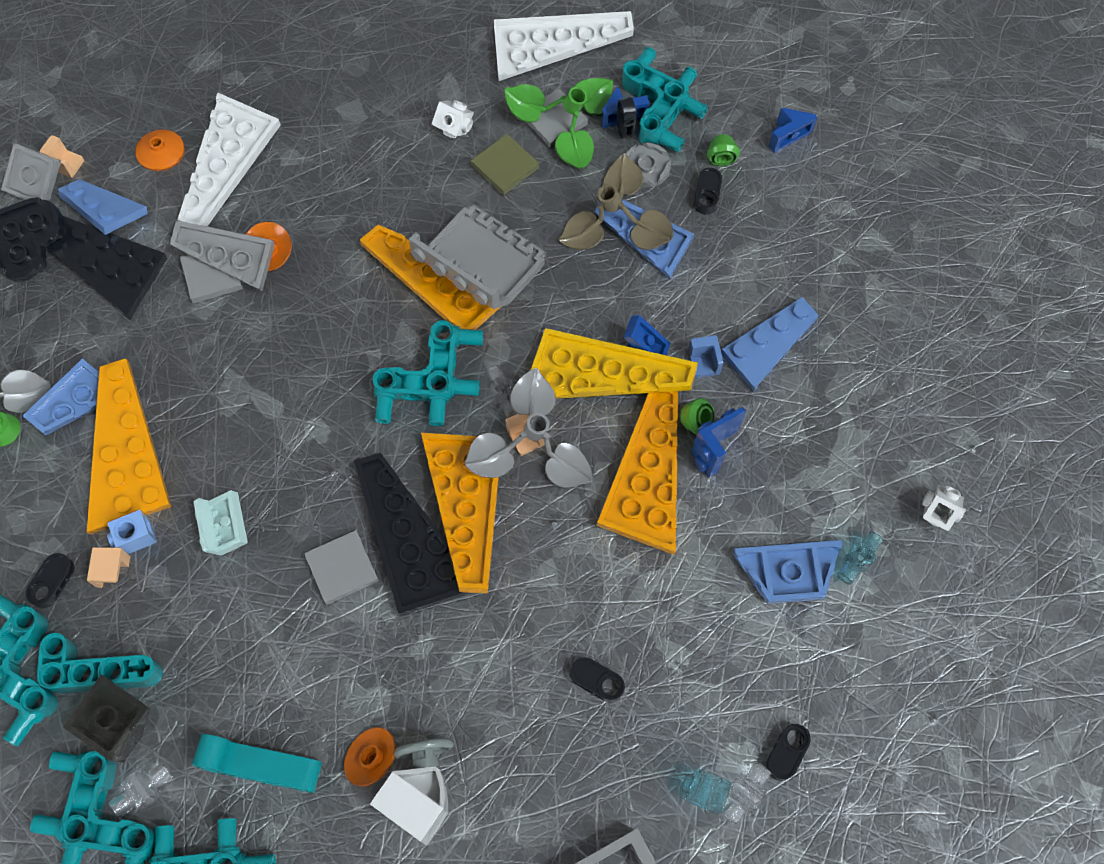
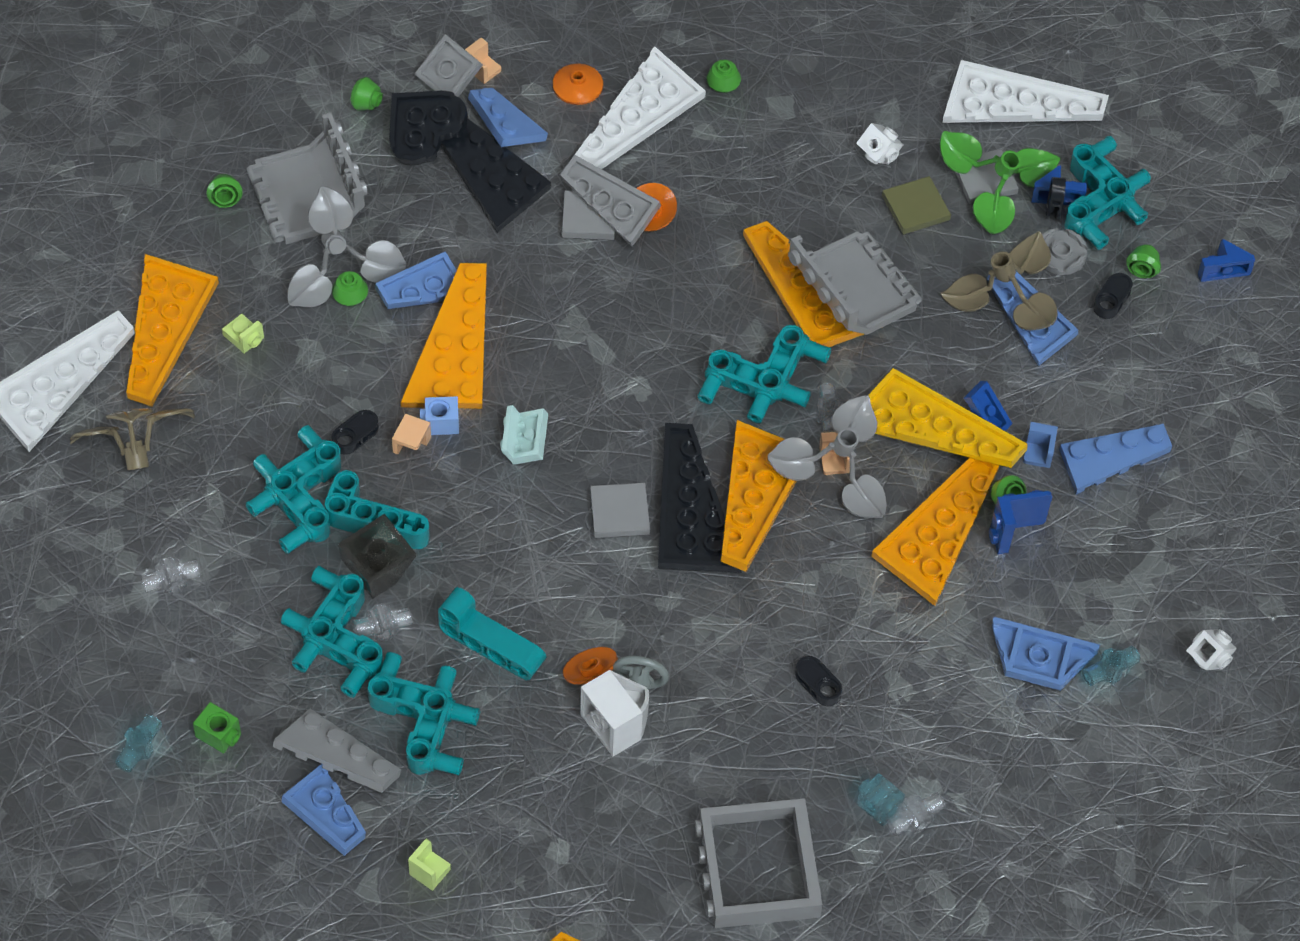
camera: 20 degrees right, 10 degrees down
black piece [766,724,811,781] -> none
none -> bright green cone [707,60,741,93]

